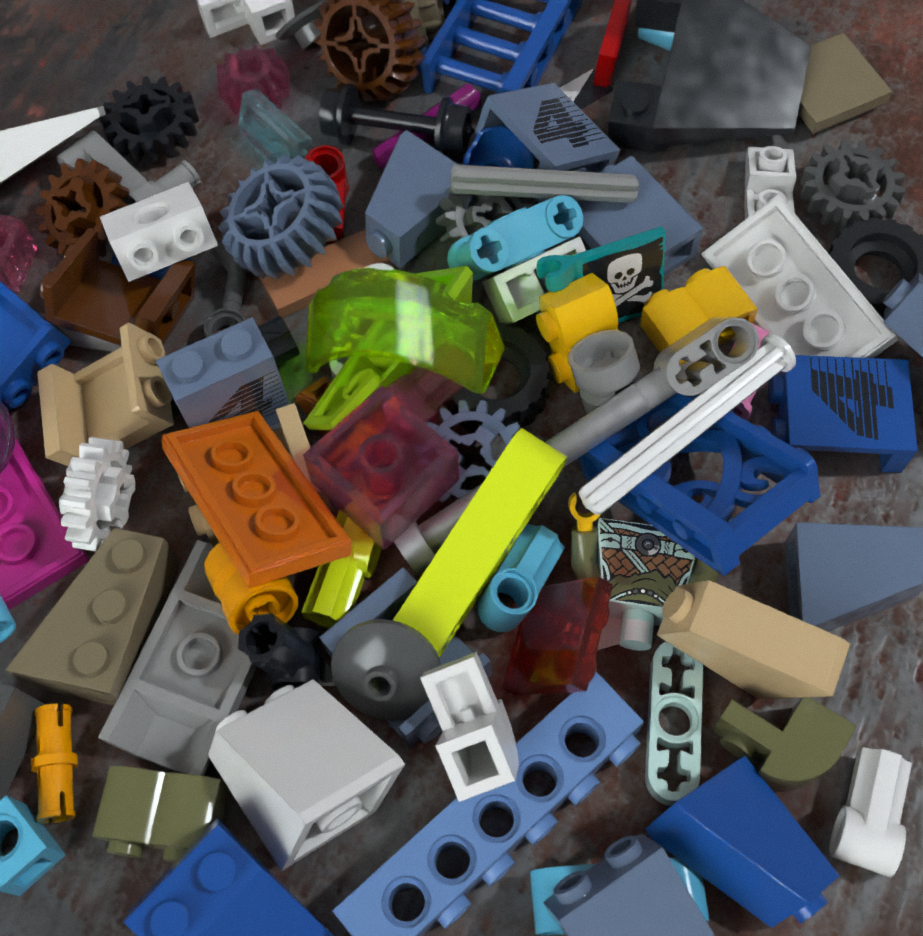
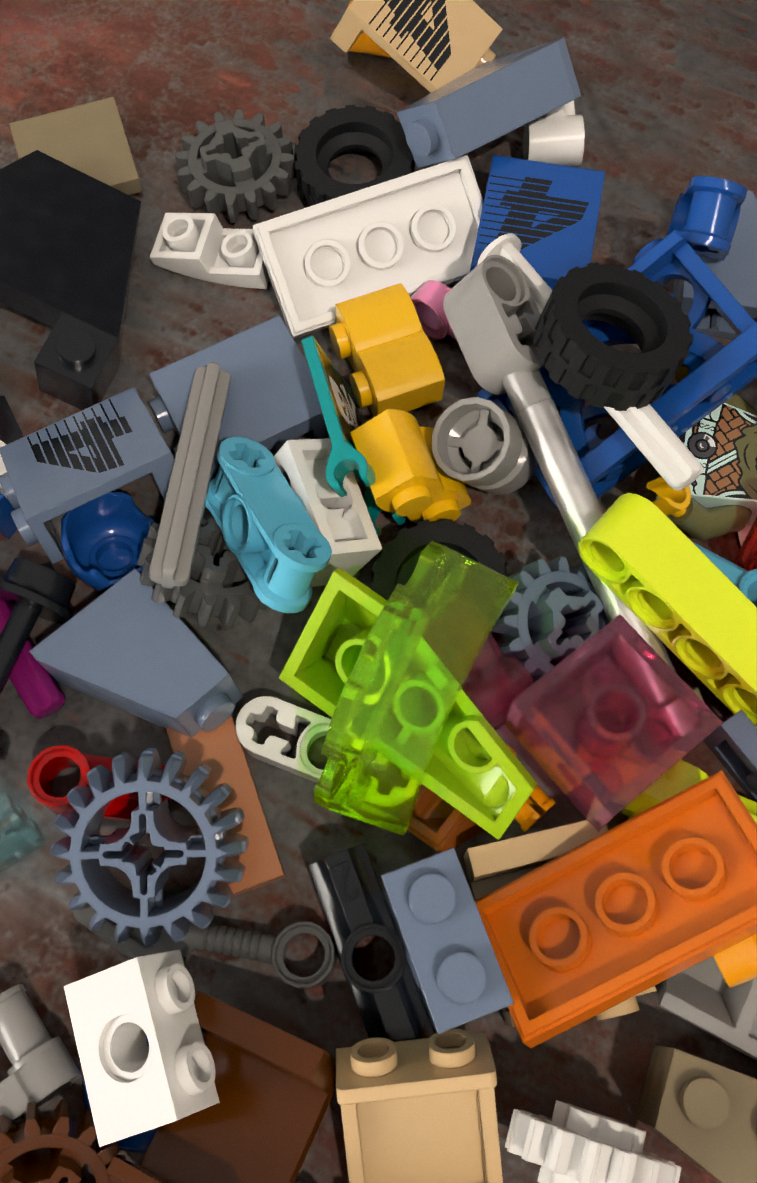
camera: 85 degrees left, 5 degrees up
none -> black tyre [533,263,693,411]
none -> blue piece [666,176,748,261]

